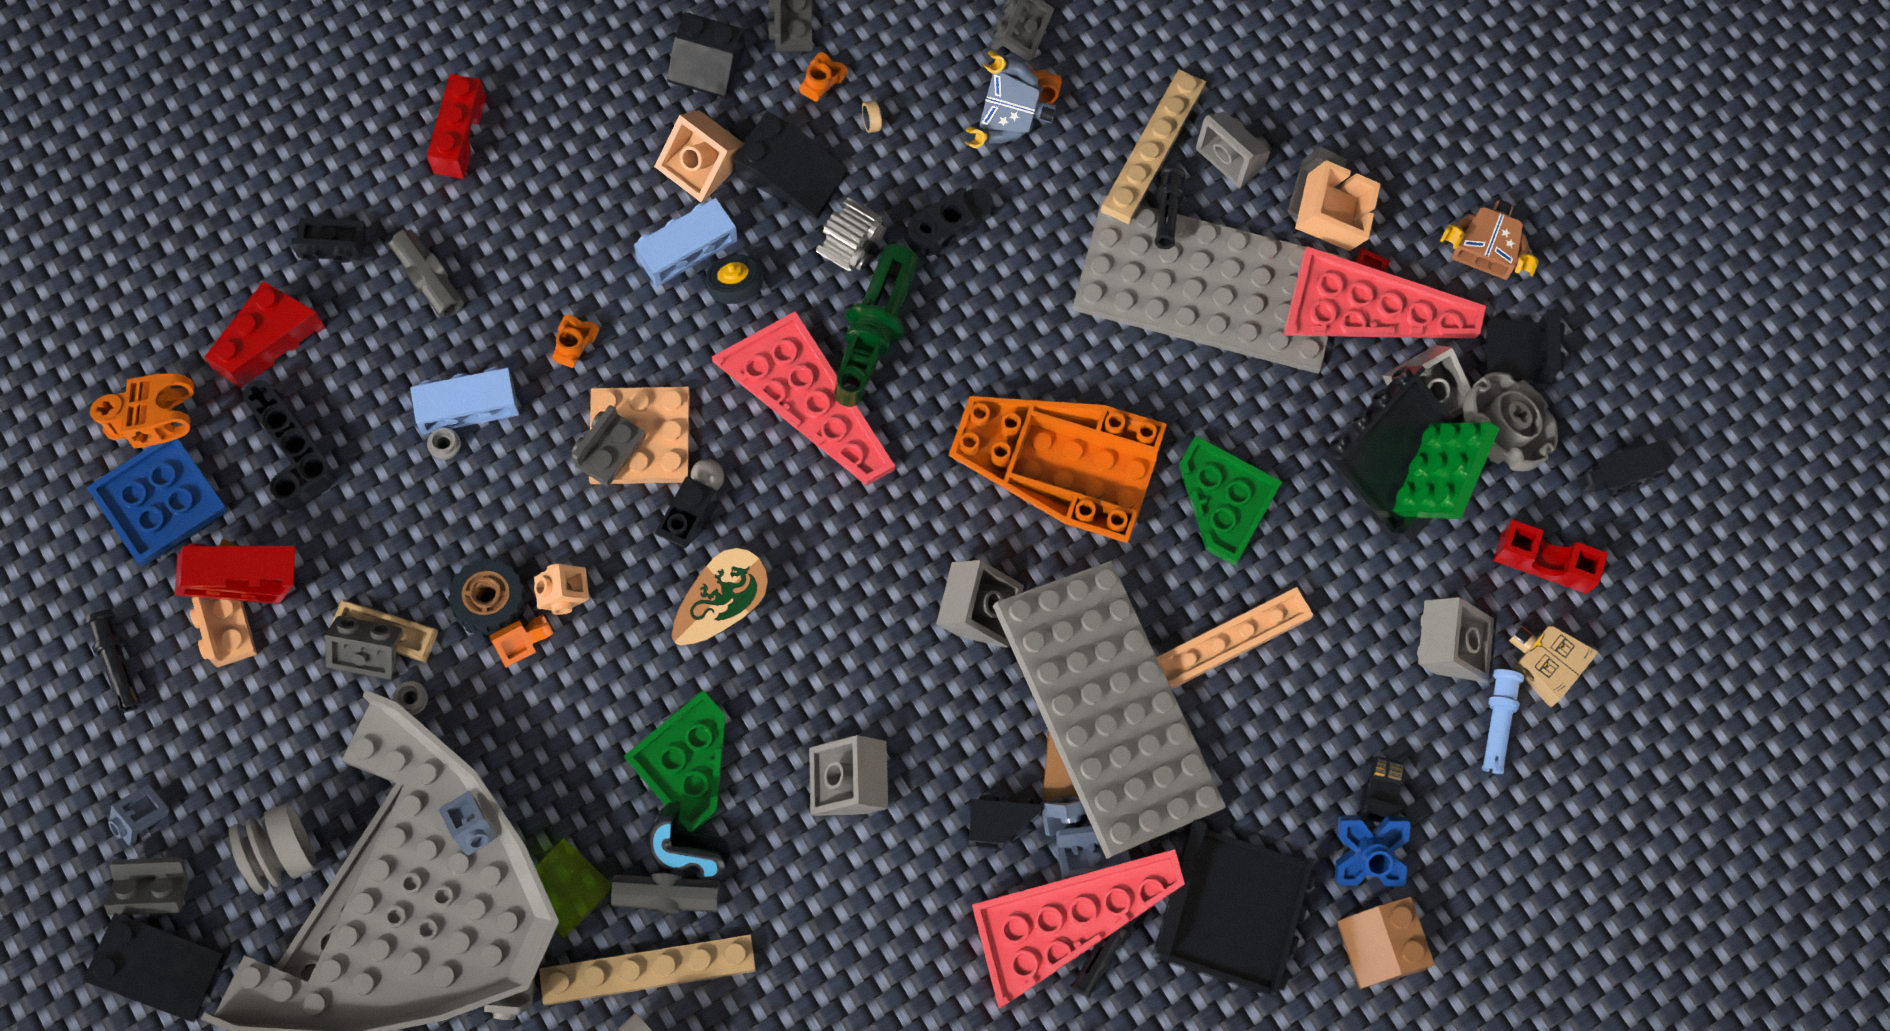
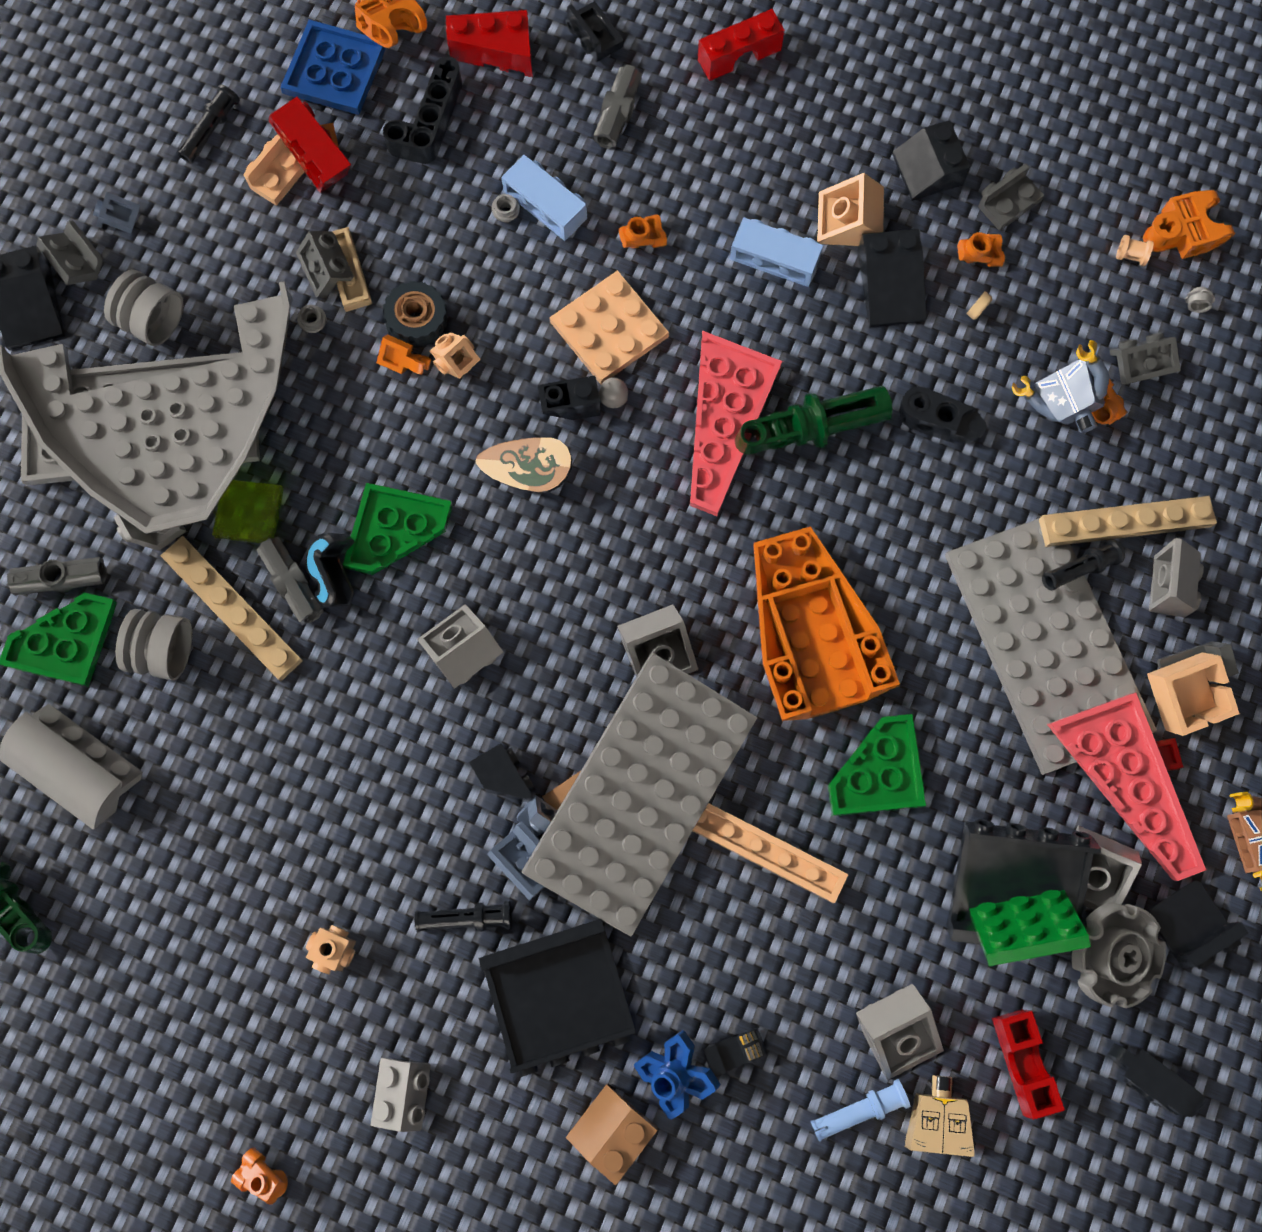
camera: 60 degrees right, 5 degrees up
sand blue bracket [438,790,497,855] -> none
dark grey bracket [572,405,646,487] -> none
black wheel [705,254,764,304] -> none
light grey brick [816,197,886,272] -> none
coral wing [972,849,1185,1009] -> none

